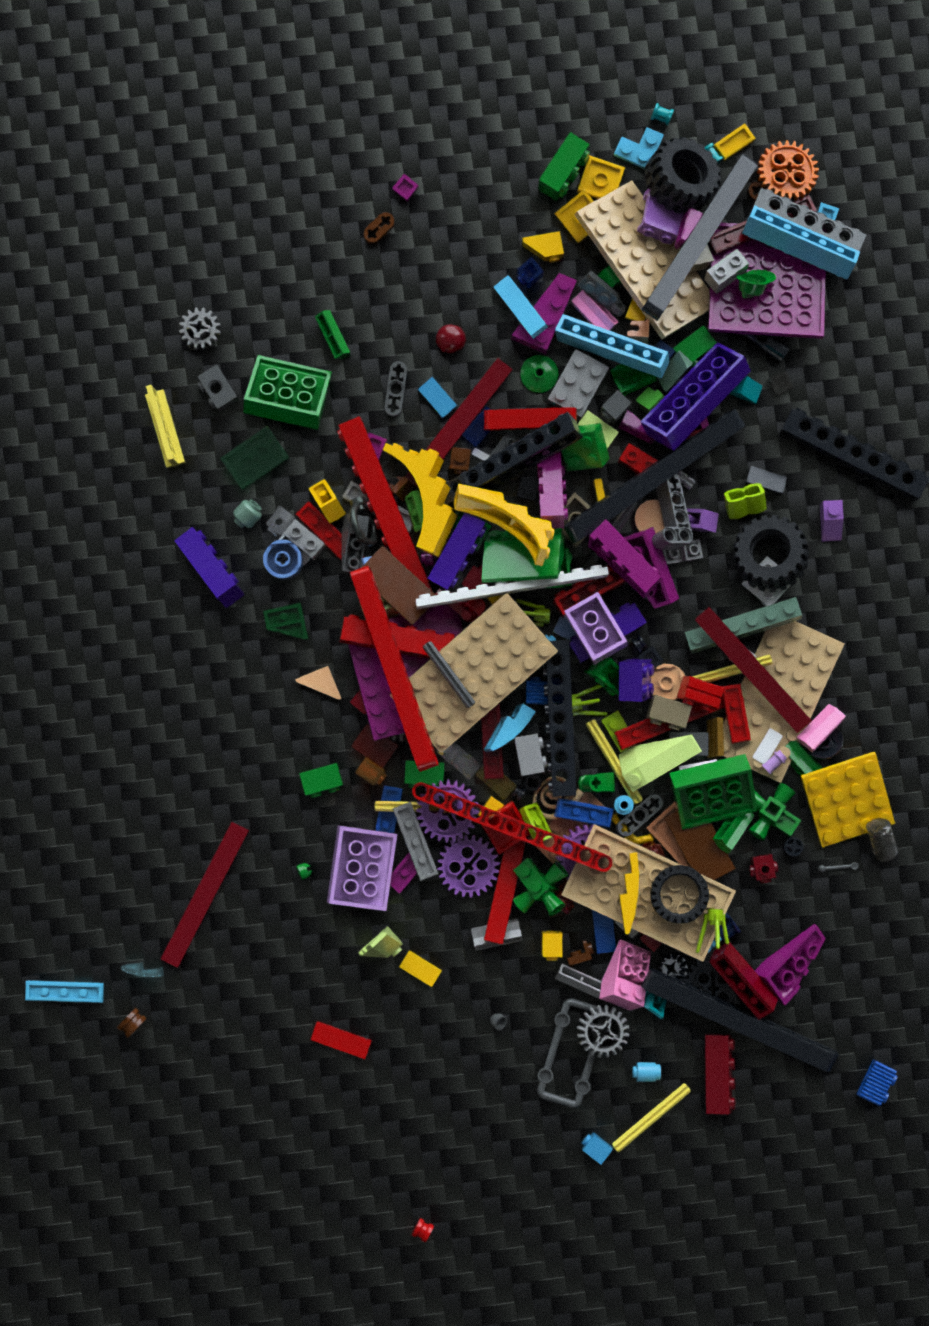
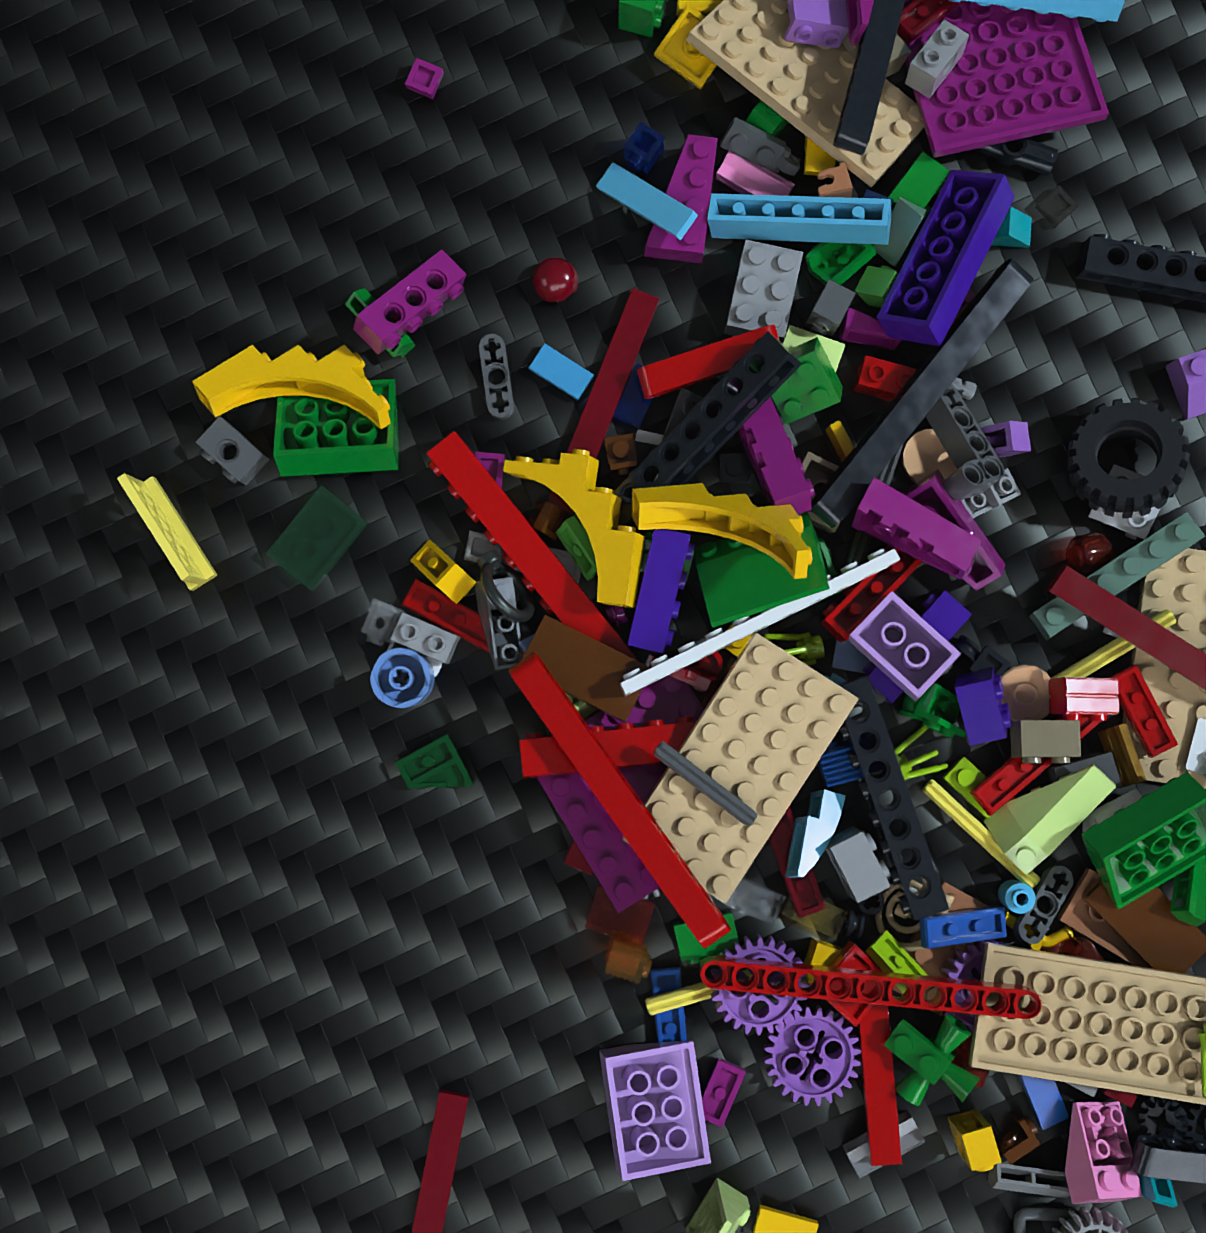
camera: 20 degrees left, 0 degrees up
dark purple wedge [174,527,245,608] -> none
light grey gear [179,307,221,350] -> none
sand green head [233,499,262,528] -> none
light nougat tile [295,666,342,700] -> none
green hinge [296,863,312,880] -> none
green brick [299,763,344,798] -> none
reddish brown beam [364,212,395,244] -> none
light grey tile [392,802,438,881] -> none
dark red brick [461,565,490,590] -> none
green dish [520,355,558,393] -> none
yellow slope [522,231,564,263] -> none
green piece [578,772,615,793] -> none
yellow slope [619,852,639,934] -> none
black tyre [650,865,709,924] -> none
lime brick [724,483,767,519] -> none
green piece [736,270,776,299] -> none
slope [745,466,787,495] -> none
none -> yellow arch [192,344,391,429]
none -> magenta brick [353,249,467,354]
none -> clear red head [1065,532,1113,573]

